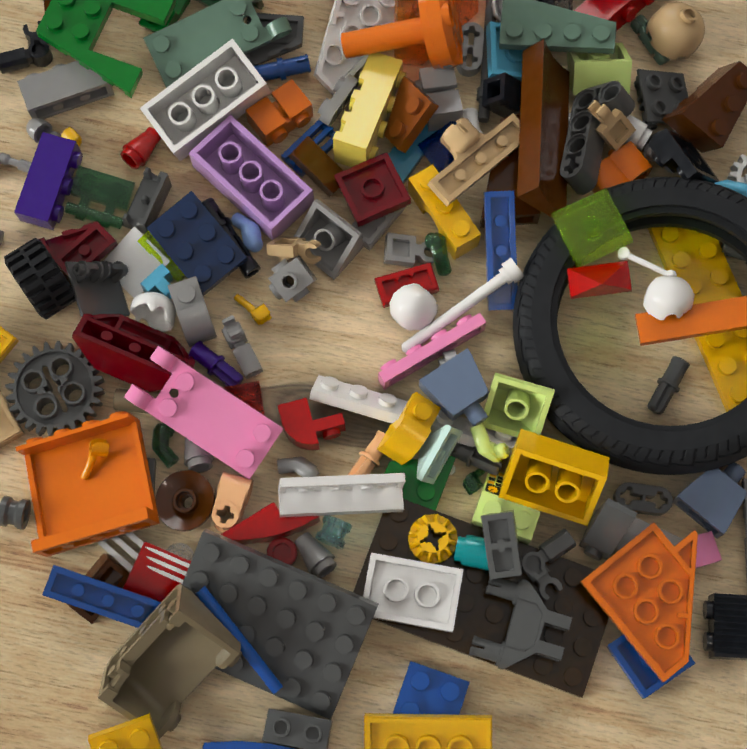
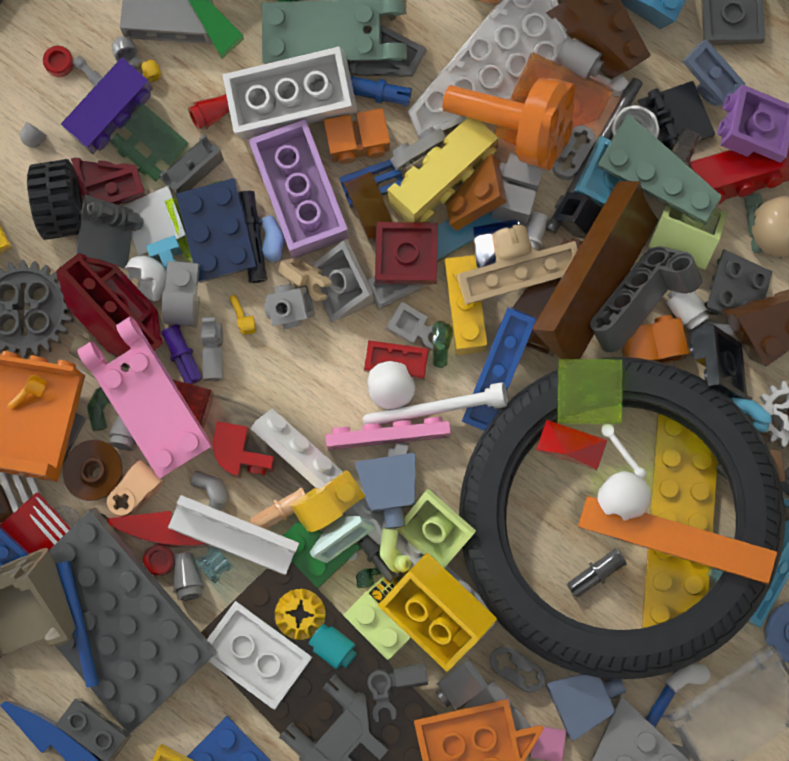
camera: 30 degrees right, 5 degrees up
dark grey hinge [481,510,523,579] -> none
tan plate [587,100,636,151] -> none

